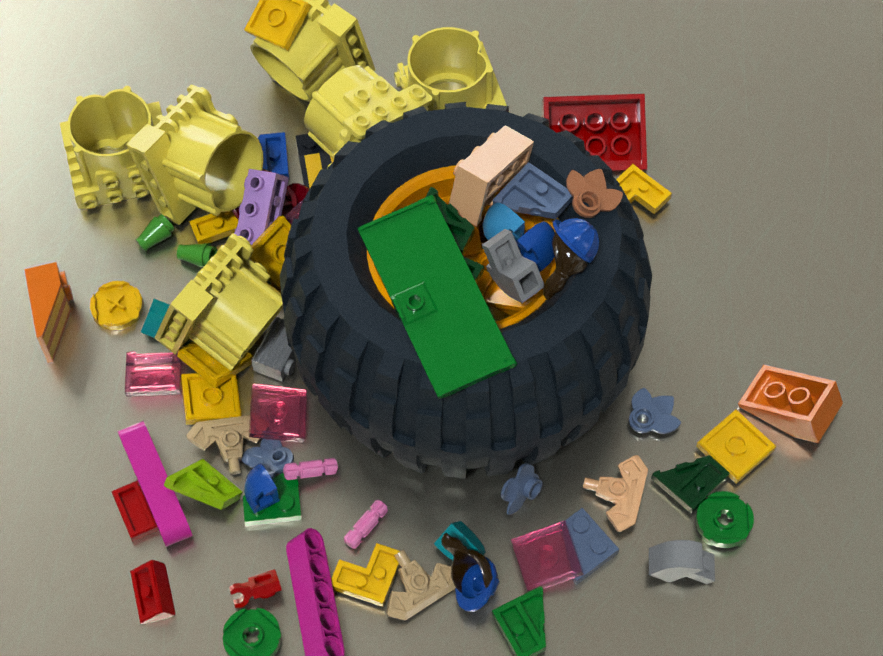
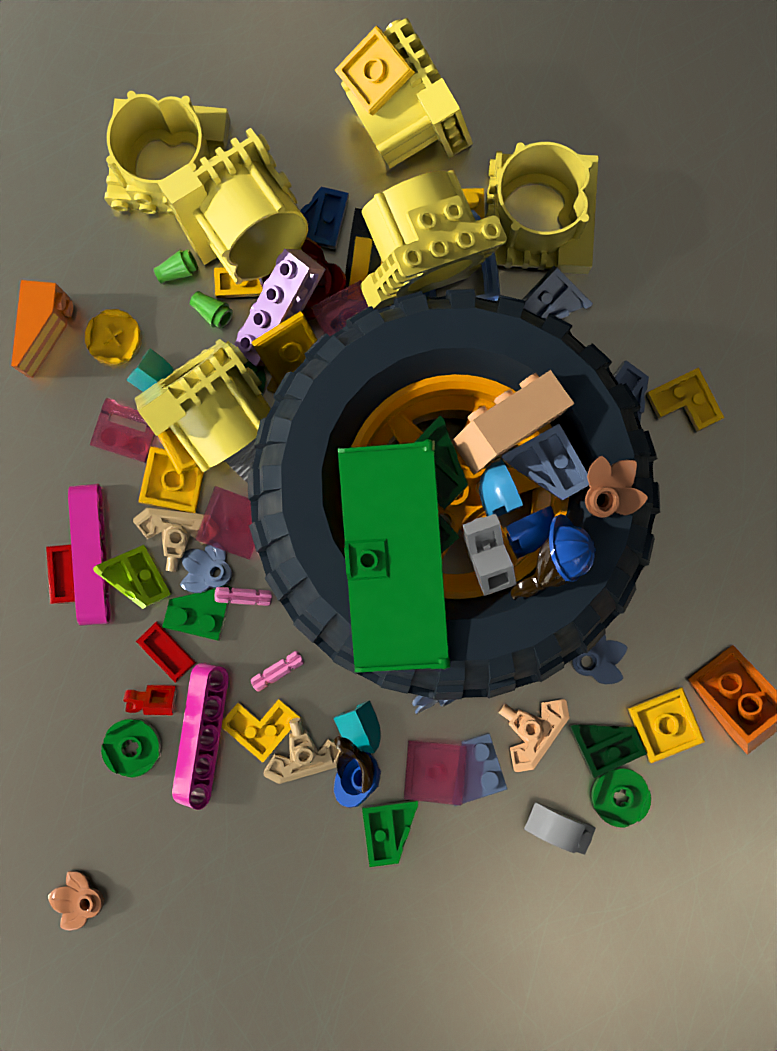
camera: 20 degrees right, 25 degrees up
red slope [130,560,175,624] -> none
blue brick [244,463,279,513] -> none
red slope [542,94,647,171] -> none
none -> red tile [136,621,197,683]

